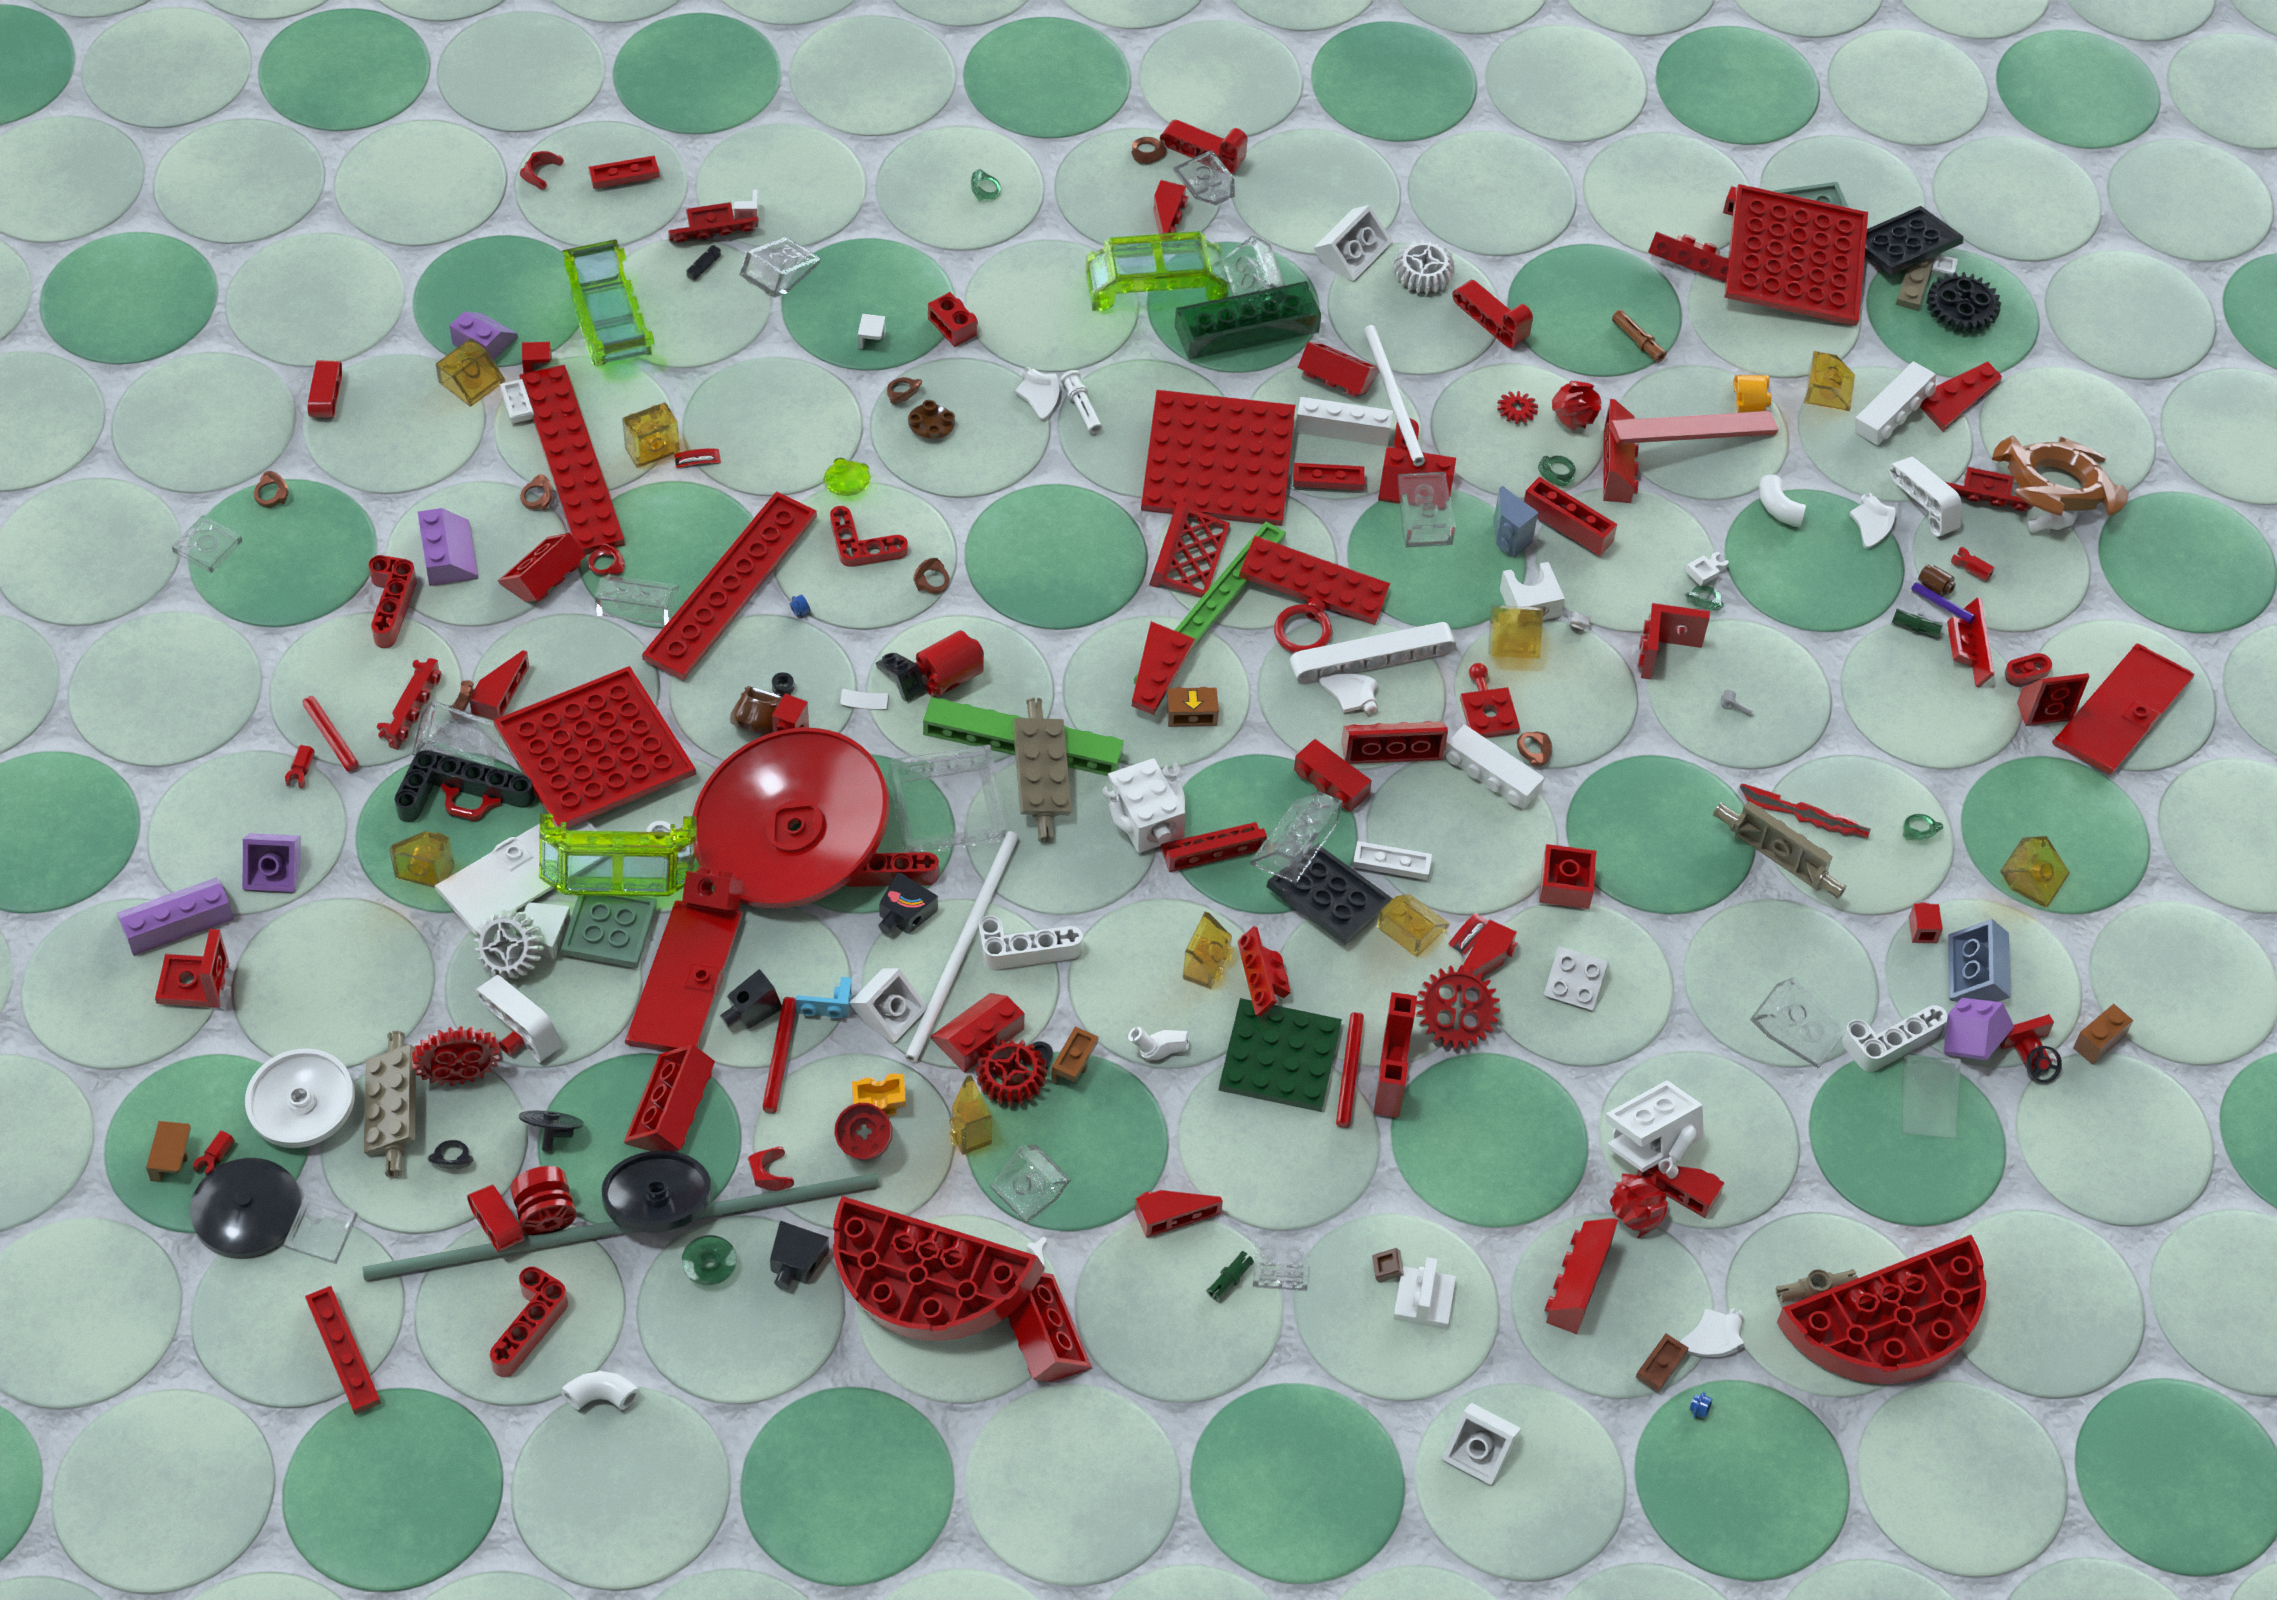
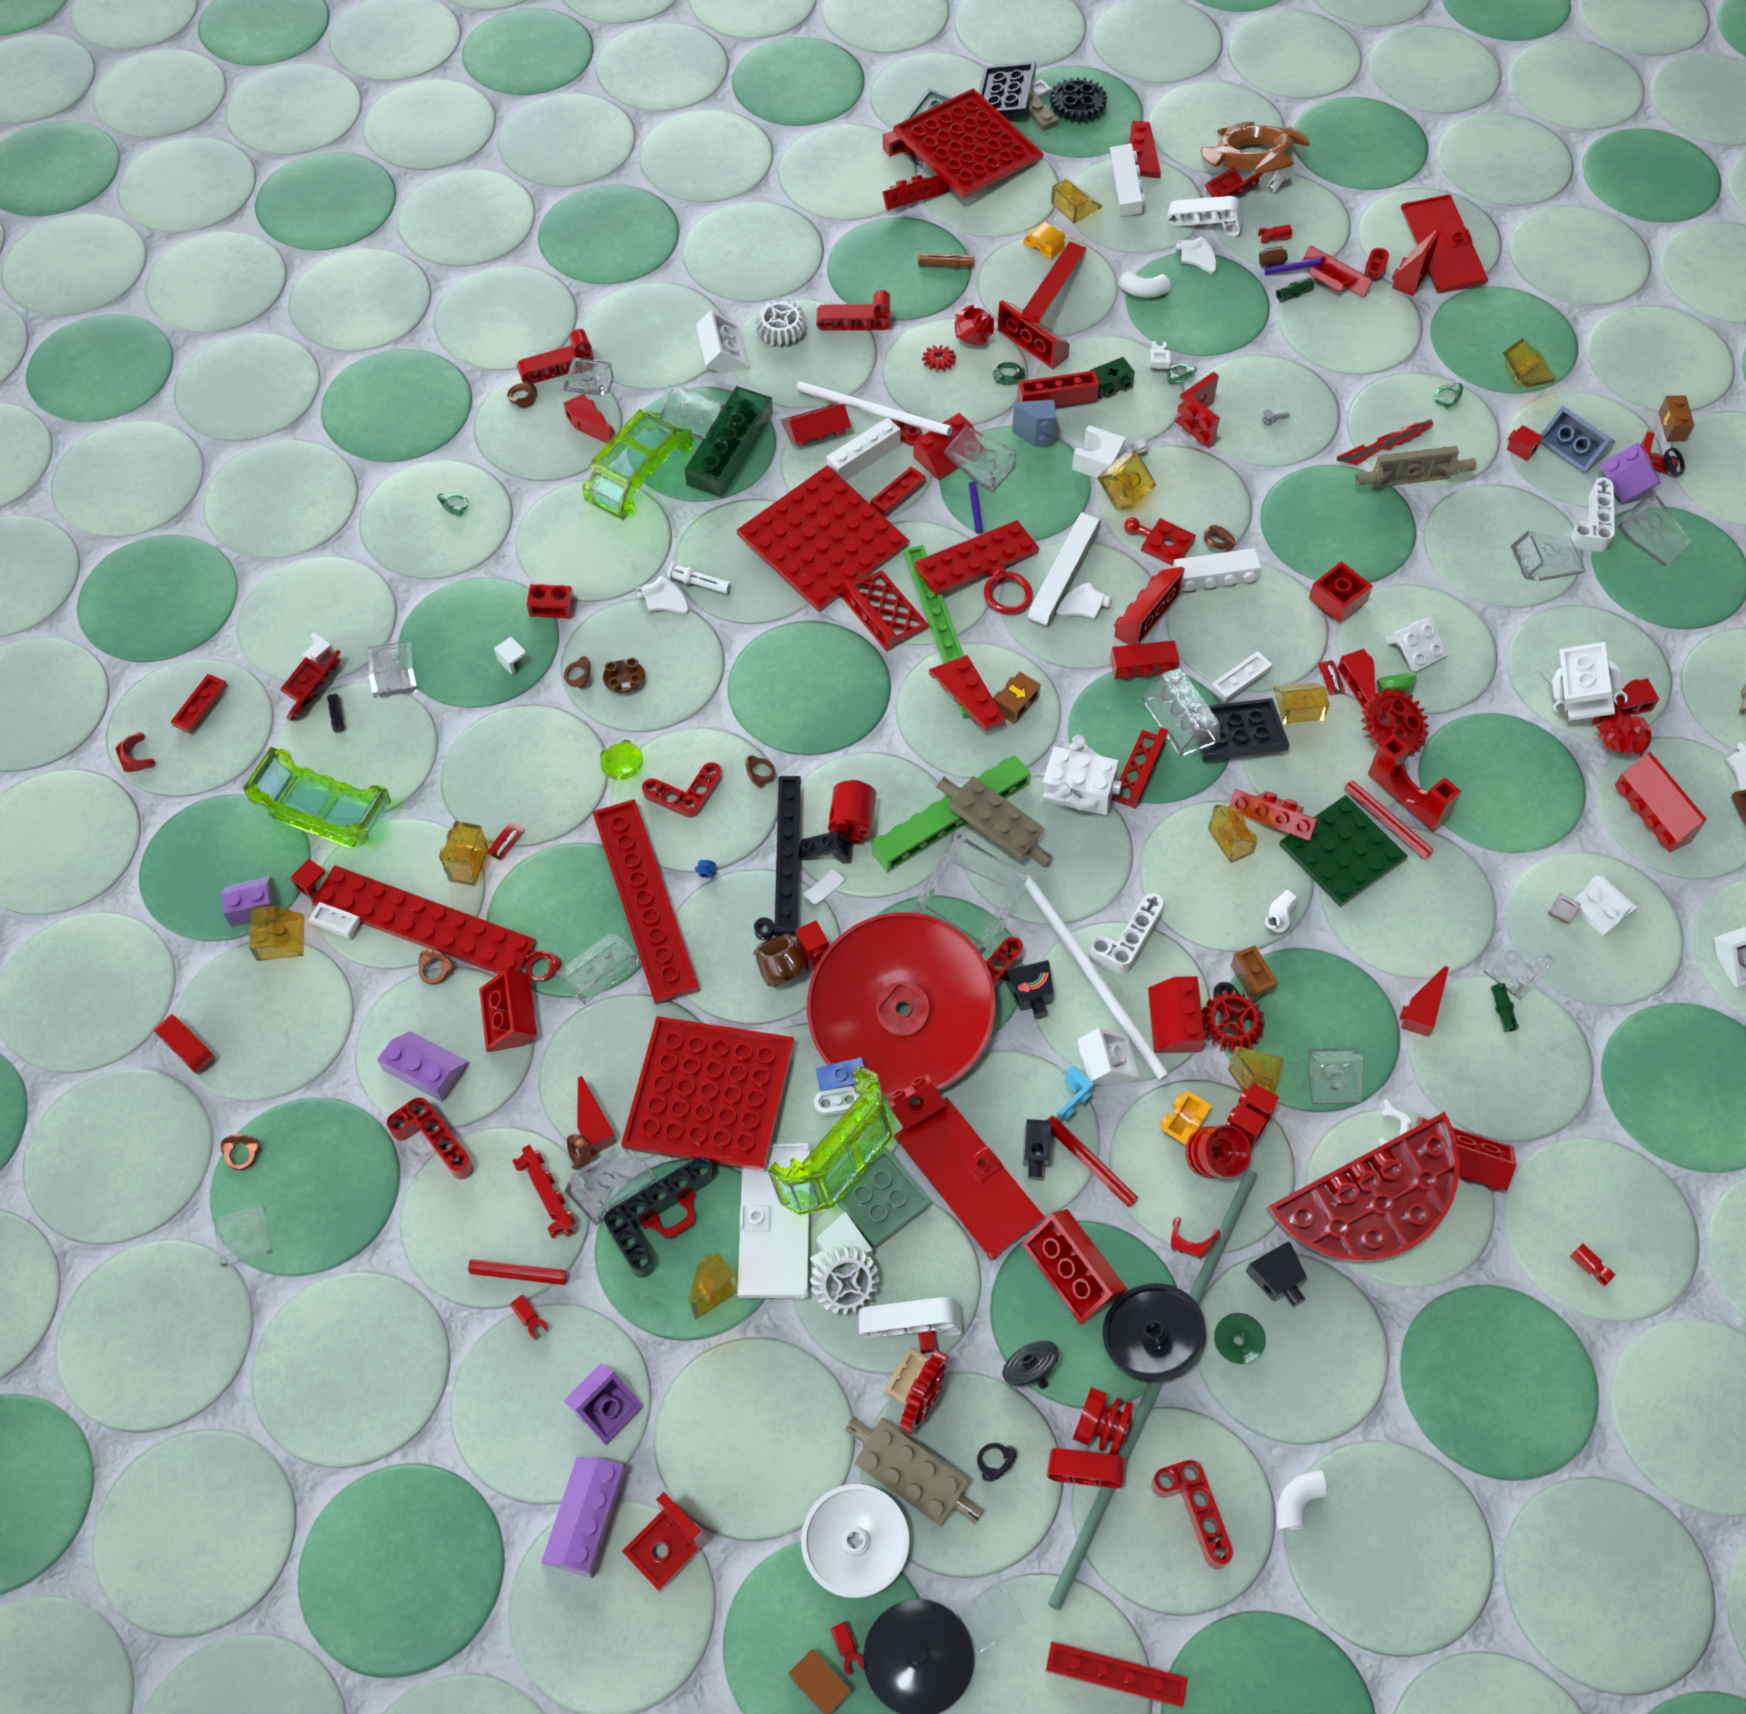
camera: 45 degrees left, 5 degrees up
none -> black plate [774,776,801,936]
none -> plate [815,1057,868,1092]
none -> dark purple bar [968,482,983,534]
none -> dark green brick [1090,357,1135,399]
none -> red piece [1225,1083,1280,1151]
none -> bright green piece [1377,673,1417,694]
none -> red bar [1570,1243,1616,1287]

